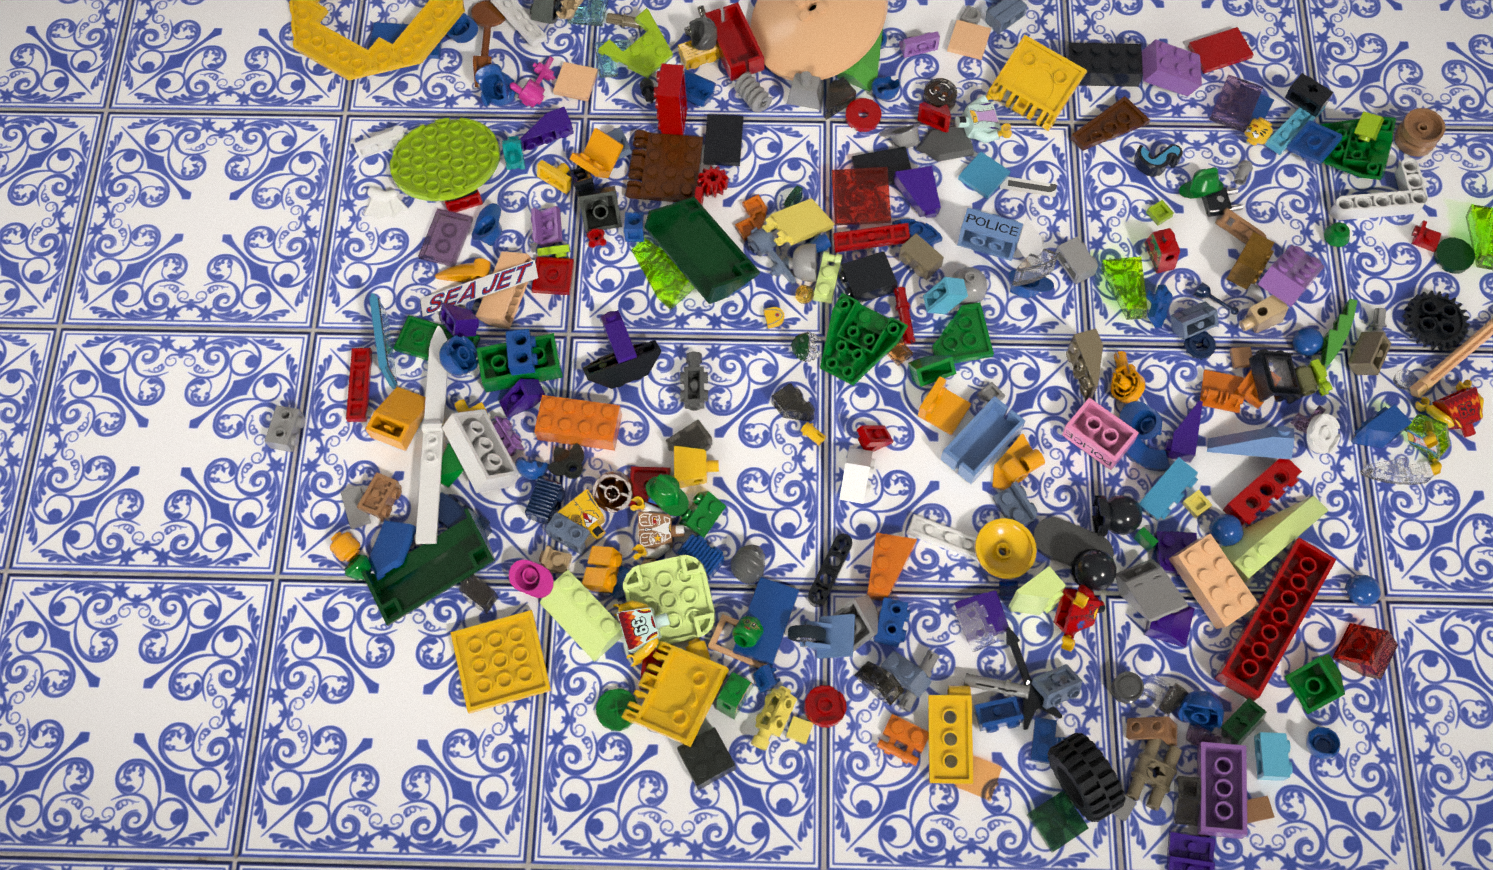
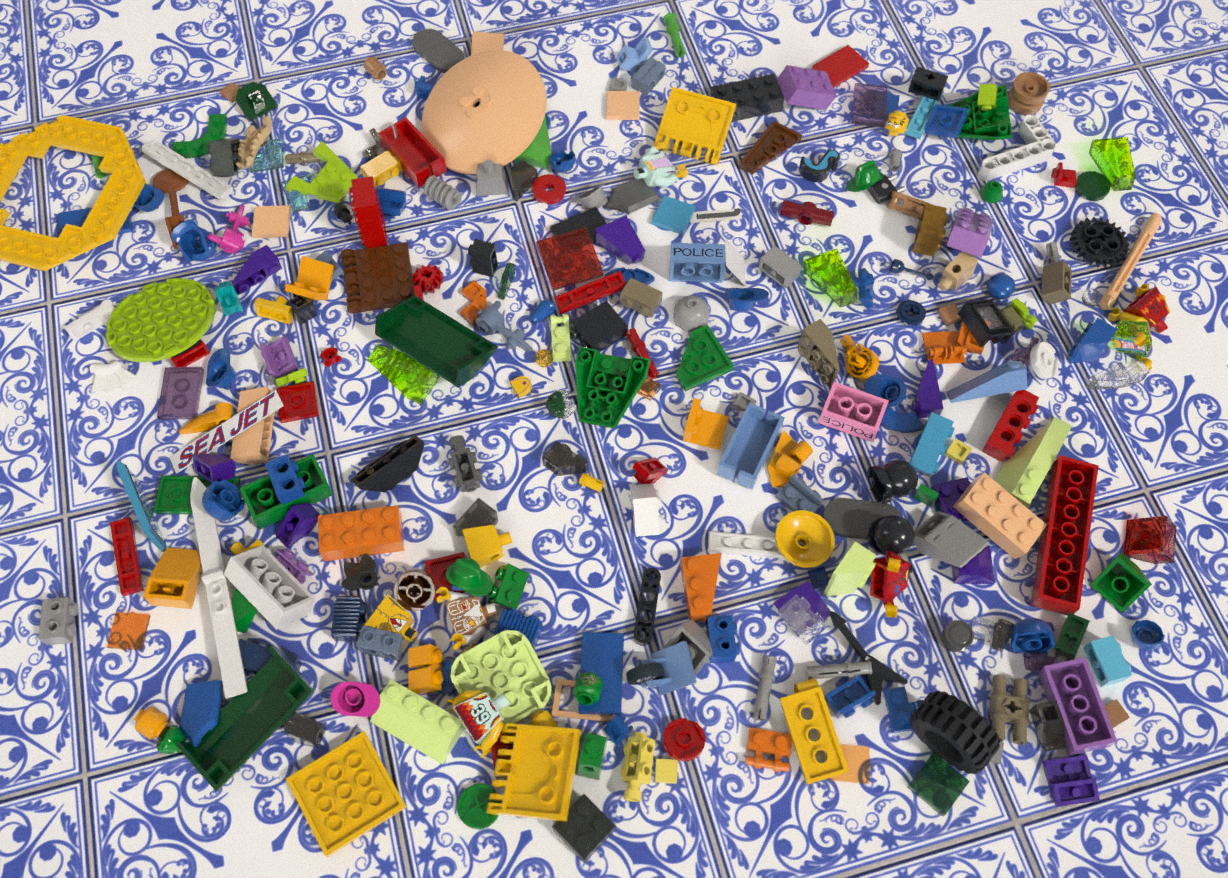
camera: 20 degrees left, 5 degrees down
light grey tile [341,485,371,529] -> none
medium nougat bracket [357,472,402,522] -> none
blue hair [515,458,549,480] -> none
tan bracket [539,545,573,575] -> none
pearl dark grey slope [578,186,622,233] -> none
dark purple slope [600,310,637,364] -> none
blue brick [624,212,645,242] -> none
dark grey hair [689,17,718,51] -> none
black tile [703,115,744,166] -> none
dark grey hair [731,544,765,584] -> none
light yellow tile [762,198,834,246] -> none
light grey cylinder [789,244,817,282] -> none
clear smoke slope [854,661,905,706] -> none
sand blue brick [881,651,932,697] -> none
medium lavender bracket [899,31,940,58] -> none
green slope [908,355,957,387] -> none
red slope [917,102,951,133] -> none
clear smoke head [923,78,957,111] -> none
medium azure brick [923,277,968,314] -> none
clear slope [1012,248,1058,286] -> none
sand blue bracket [1031,664,1082,709] -> none
medium nougat bracket [1126,716,1178,746] -> none
red torso [1144,228,1180,273] -> none
lime tile [1146,200,1174,226] -> none
sand blue brick [1170,301,1219,339] -> none
blue hair [1209,514,1244,546] -> none
bright green slope [1320,299,1358,368] -> none
blue hair [1345,575,1381,606] -> none
none -> clear orange piece [107,611,151,651]
none -> black brick [468,239,498,277]
none -> dark red piece [780,200,834,227]

